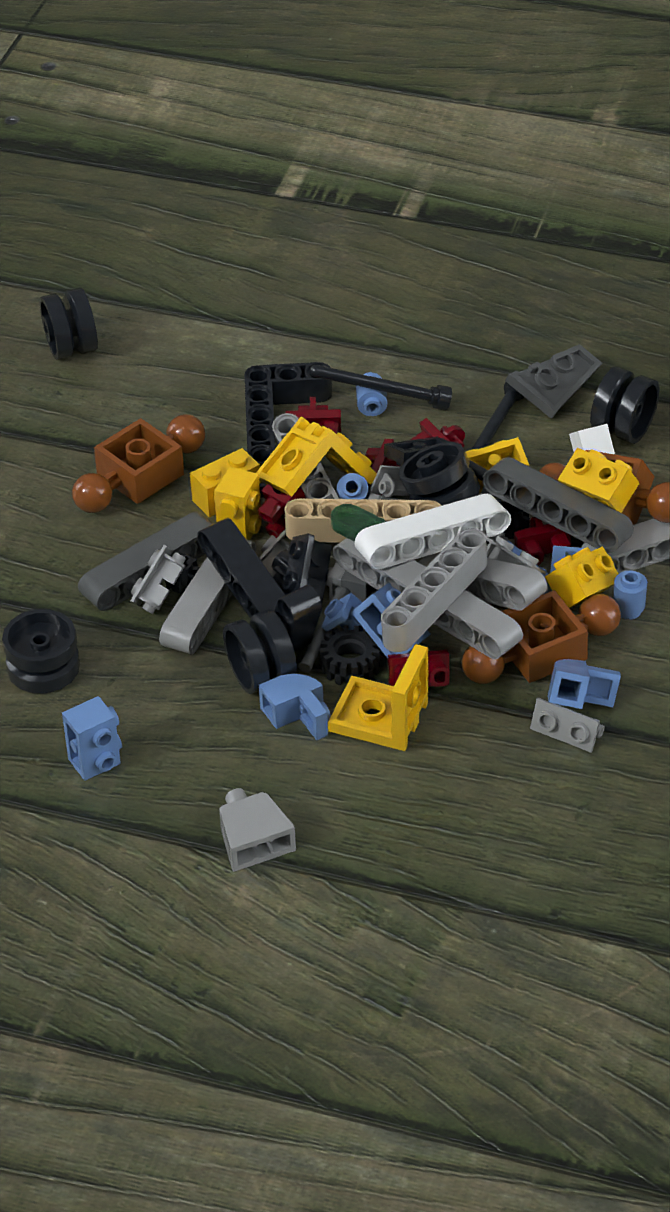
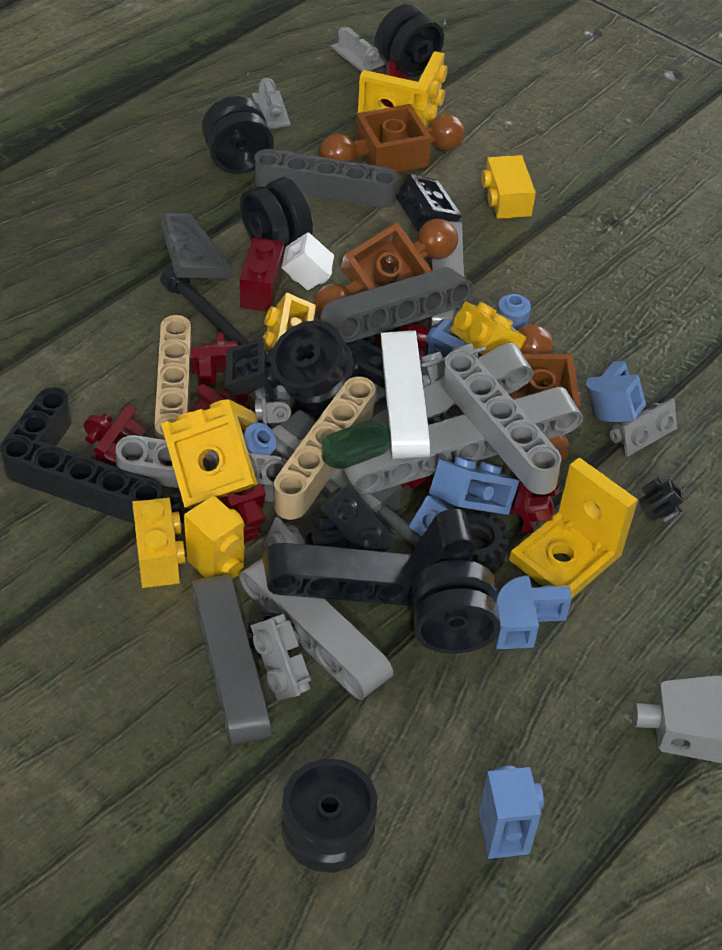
camera: 70 degrees left, 5 degrees up
dark orange brick [72,414,205,513] -> none
black piece [310,365,452,411] -> none
medium blue brick [356,372,388,416] -> none
yellow brick [558,448,639,513] -> none
none -> tan beam [155,315,192,440]
none -> dark red brick [239,237,284,312]
none -> black gear [639,477,685,523]

